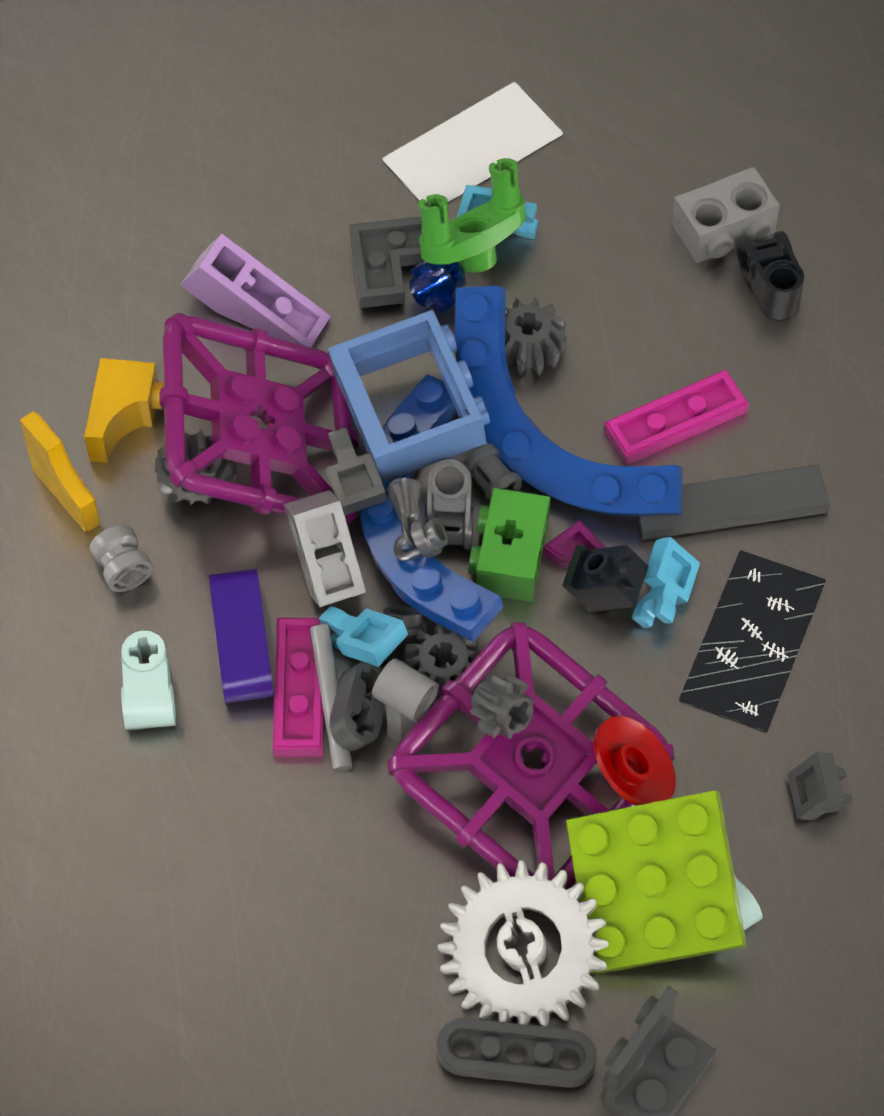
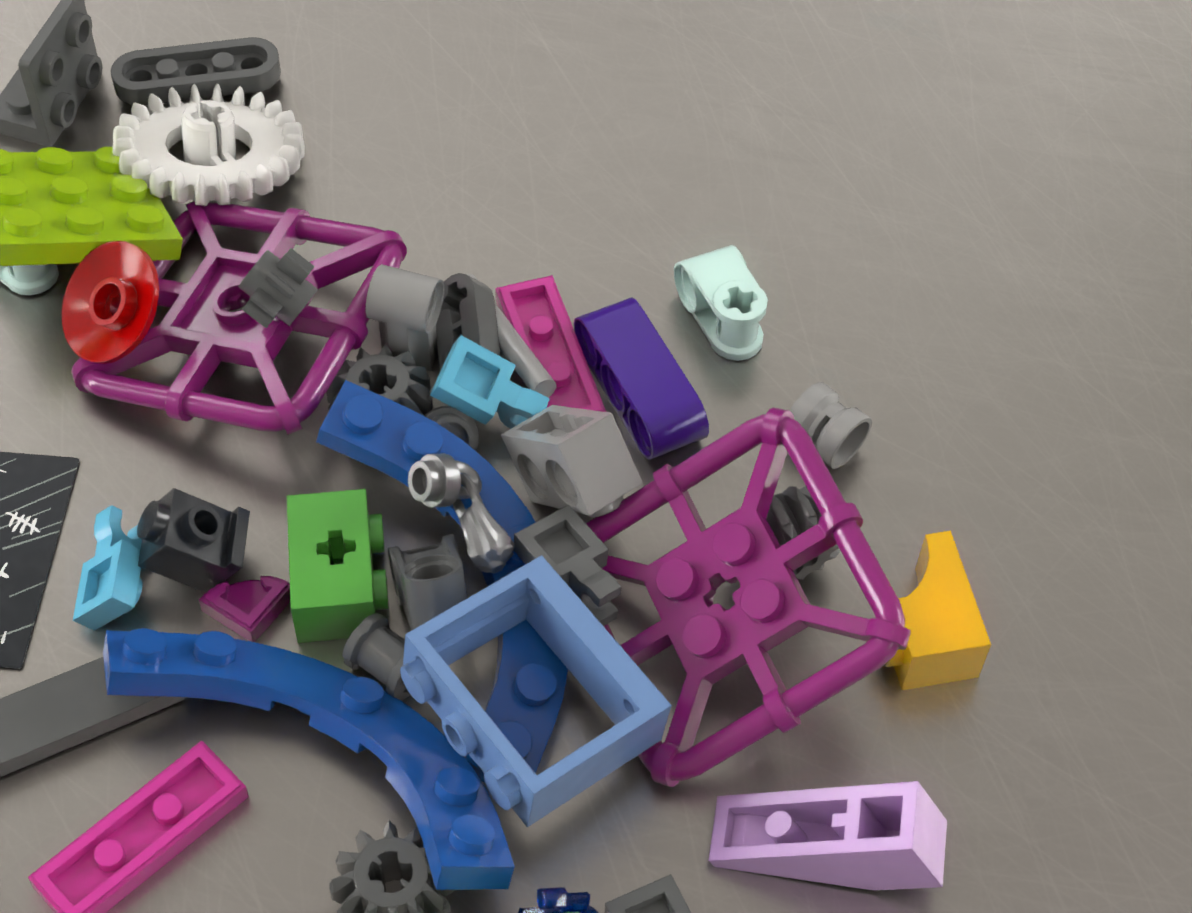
camera: 160 degrees right, 5 degrees down
yellow tile [20,411,100,533] -> none

